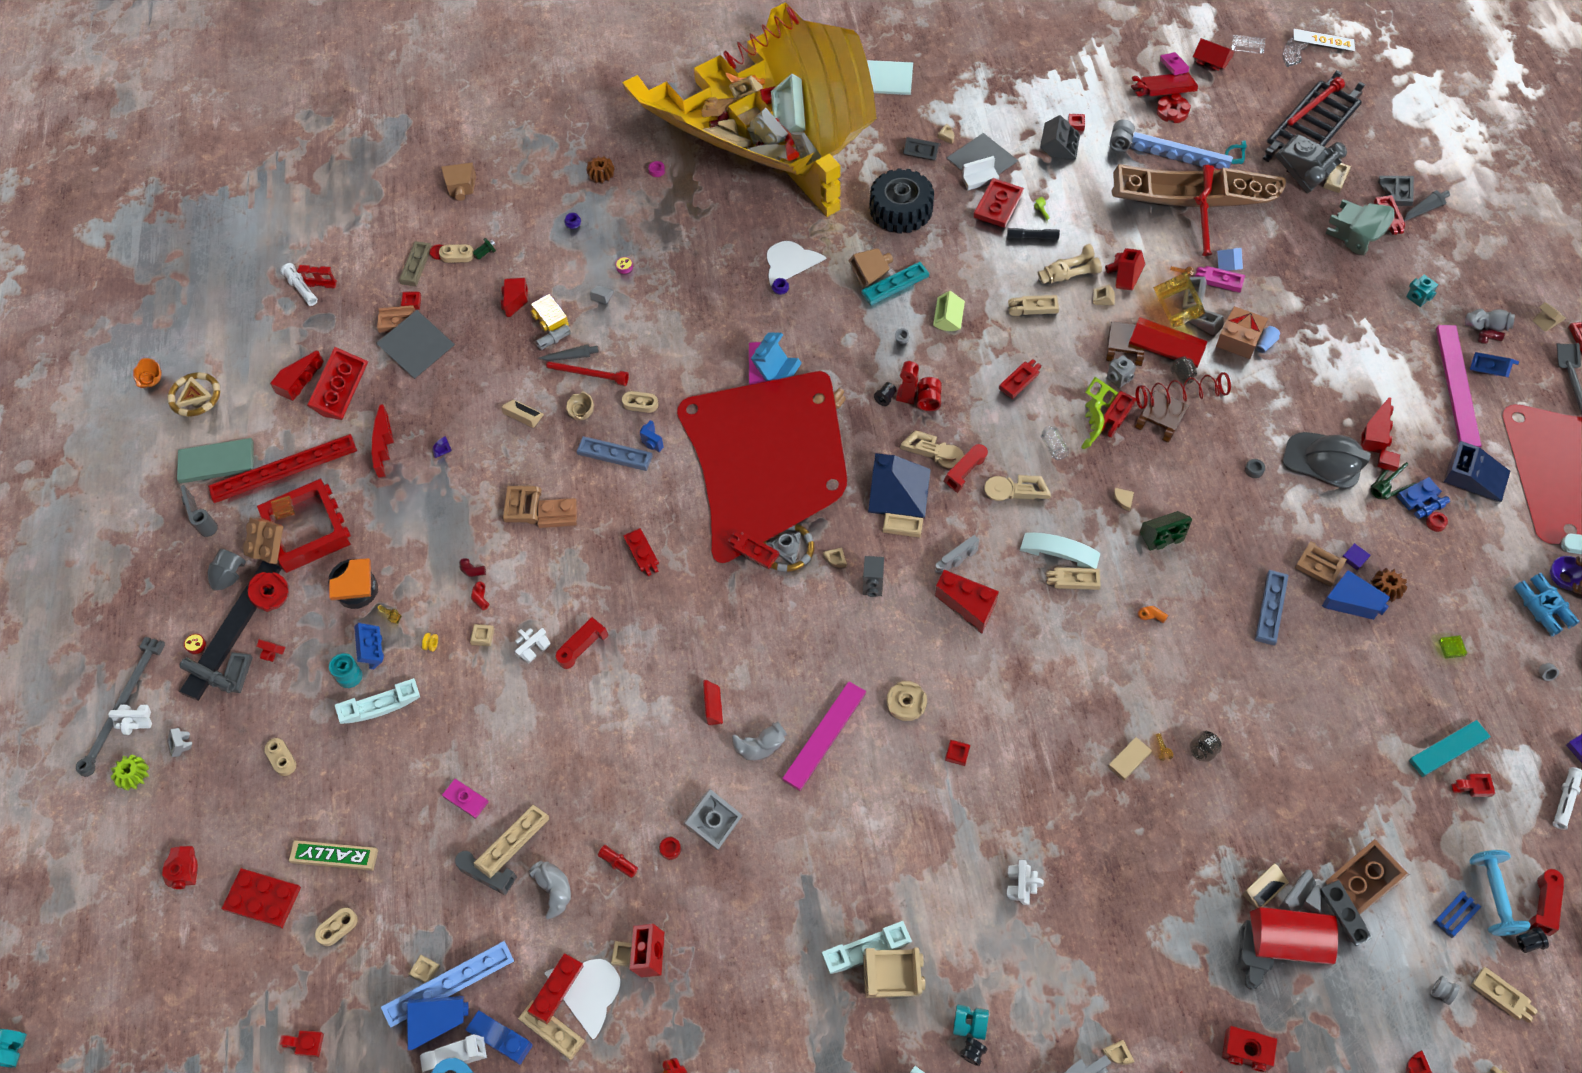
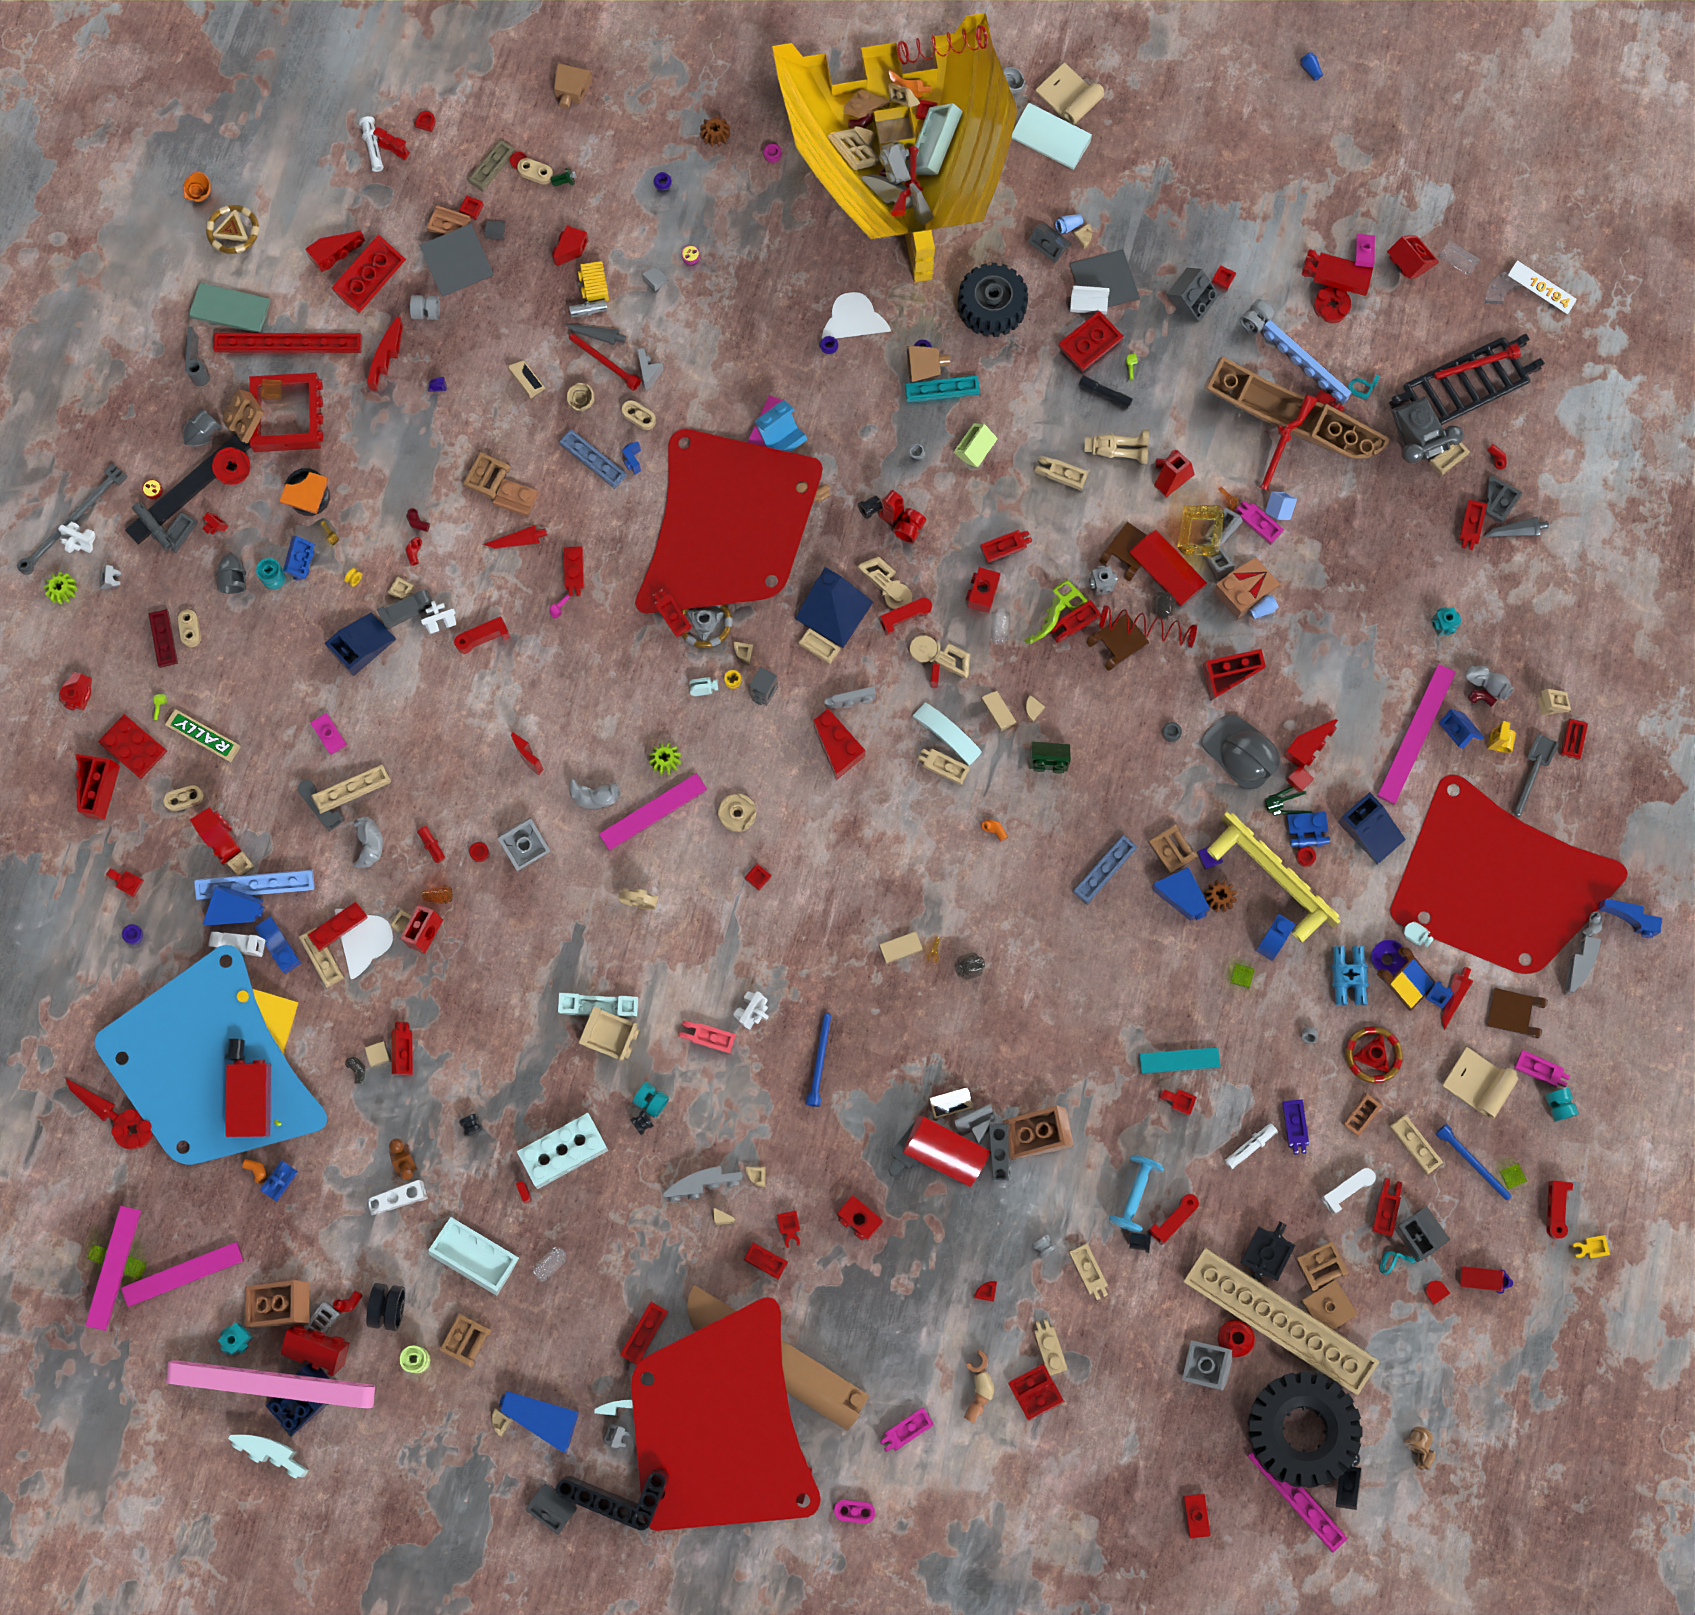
camera: 20 degrees right, 15 degrees up
light aqua slope [335,678,420,724] -> none
red slope [703,680,723,725] -> none
tan slope [1093,284,1115,305] -> none
sand green piece [1326,199,1395,255] -> none
blue tile [1434,891,1481,938] -> none
none -> red wedge [75,753,120,821]
none -> dark red tile [148,609,178,668]
none -> lime hand [153,694,167,721]
none -> red wedge [189,807,242,865]
none -> dark grey helmet [215,552,247,594]
none -> dark blue slope [324,612,396,676]
none -> dark grey leg [377,590,433,629]
none -> light grey wheel [410,295,440,320]
none -> red tile [414,111,436,132]
none -> clear orange cone [422,885,453,904]
none -> red bar [482,525,548,549]
none -> dark grey slope [484,220,506,240]
none -> red slope [511,732,544,775]
none -> dark pink hand [550,595,570,619]
none -> tan plate [619,888,659,910]
none -> light grey slope [637,348,664,391]
none -> lime gear [649,743,681,775]
none -> coral hinge [678,1020,736,1054]
none -> light aqua arm [689,677,719,696]
none -> yellow bush [724,670,741,689]
none -> blue piece [805,1013,831,1107]
none -> red tile [930,664,940,688]
none -> red brick [966,567,1001,613]
none -> tan slope [981,691,1017,732]
none -> tan door [1035,62,1104,125]
none -> light blue cone [1055,214,1083,234]
none -> red wedge [1202,649,1266,701]
none -> light yellow piece [1207,812,1340,943]
none -> blue brick [1255,914,1296,961]
none -> red arm [1487,444,1507,470]
none -> yellow plate [1487,721,1516,753]

